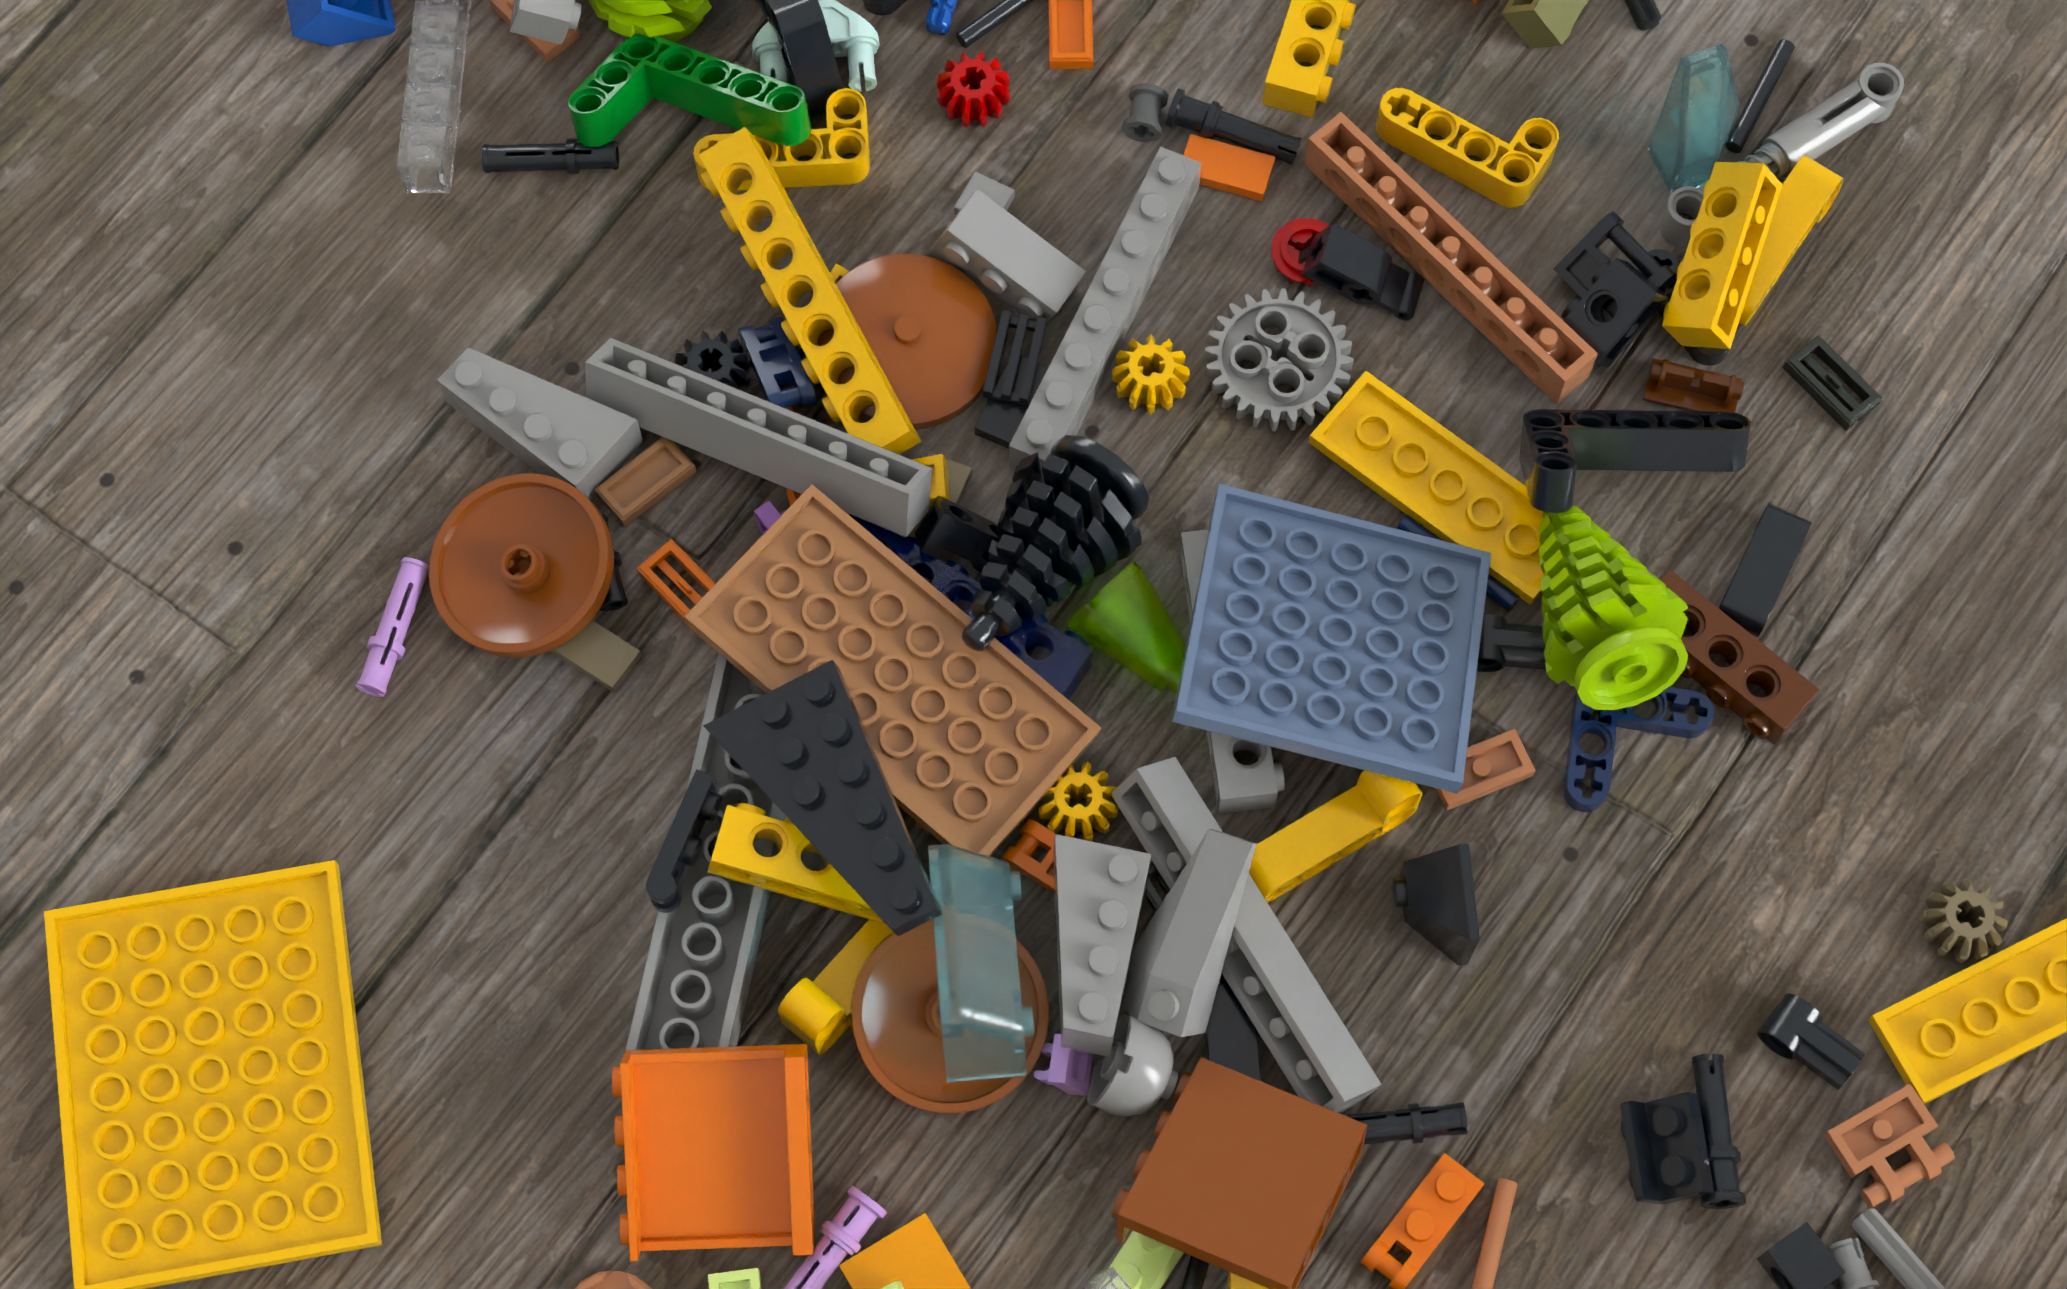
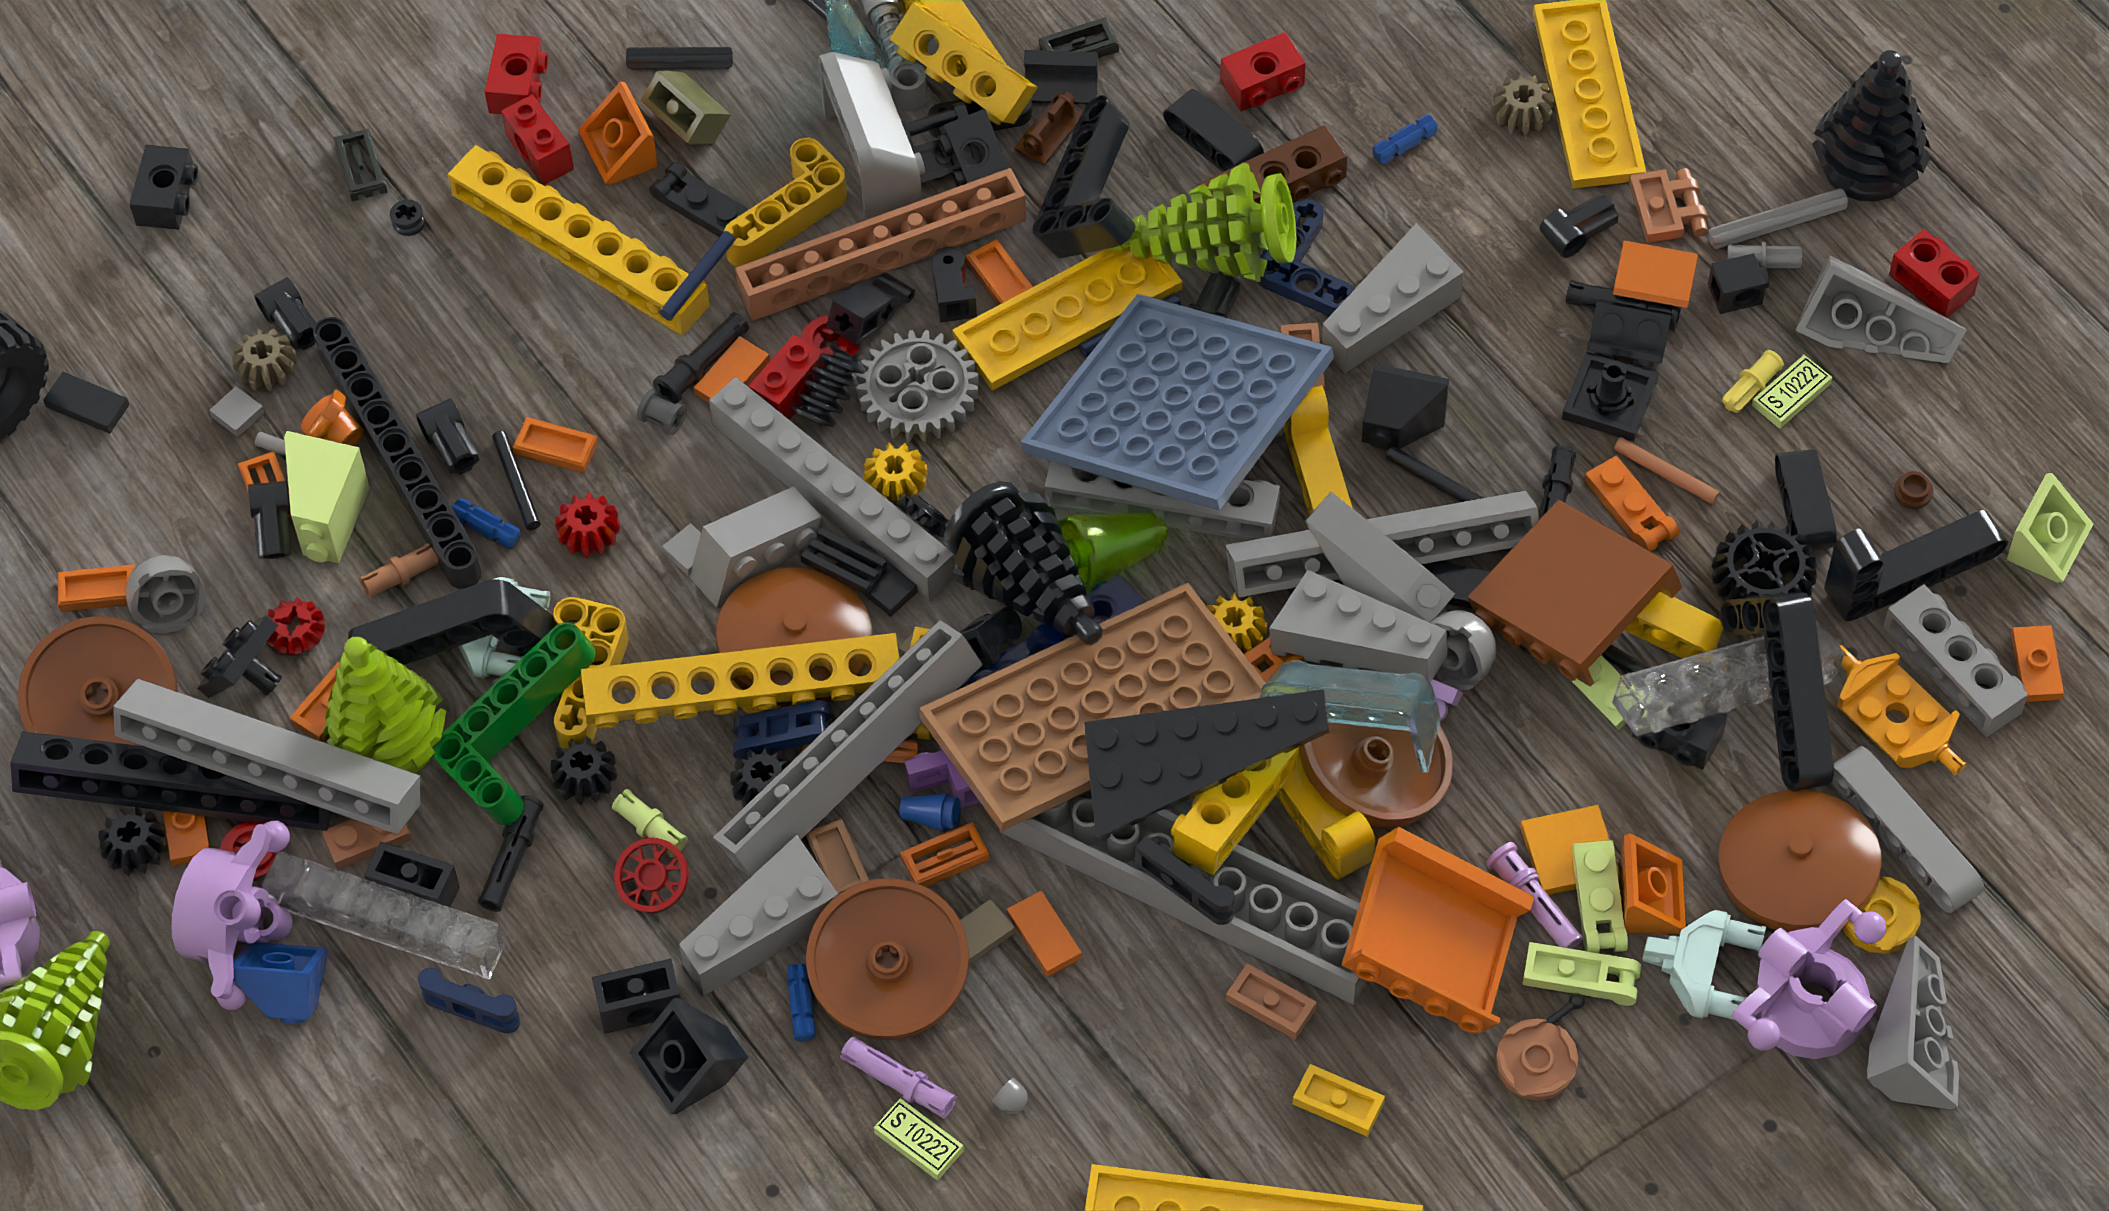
camera: 70 degrees left, 10 degrees down
none -> black brick [364,841,460,921]
none -> dark blue plate [418,967,521,1034]
none -> black gear [550,736,618,806]
none -> black brick [592,958,681,1034]
none -> yellowish green pin [612,789,688,857]
none -> red wheel [614,838,689,913]
none -> black slope [629,998,749,1115]
none -> black plate [649,162,749,237]
none -> dark blue bar [659,231,736,321]
none -> red brick [749,334,826,420]
none -> blue axle [787,963,816,1042]
none -> black piece [790,342,866,427]
none -> light grey windscreen [818,52,925,221]
none -> yellowish green tile [874,1098,964,1181]
none -> black gear [898,492,949,537]
none -> blue cone [899,793,961,832]
none -> black leg [932,247,977,323]
none -> orange tile [965,239,1033,305]
none -> light grey hinge [992,1077,1028,1114]
none -> orange tile [1007,890,1082,977]
none -> black panel [1024,50,1099,104]
none -> red brick [1220,32,1306,112]
none -> nougat plate [1226,963,1317,1040]
none -> yellow plate [1293,1064,1385,1137]
none -> light grey wedge [1322,223,1464,373]
none -> blue axle [1372,115,1438,164]
none -> black bar [1385,445,1484,502]
none -> black plate [1562,352,1659,442]
none -> orange slope [1613,240,1698,308]

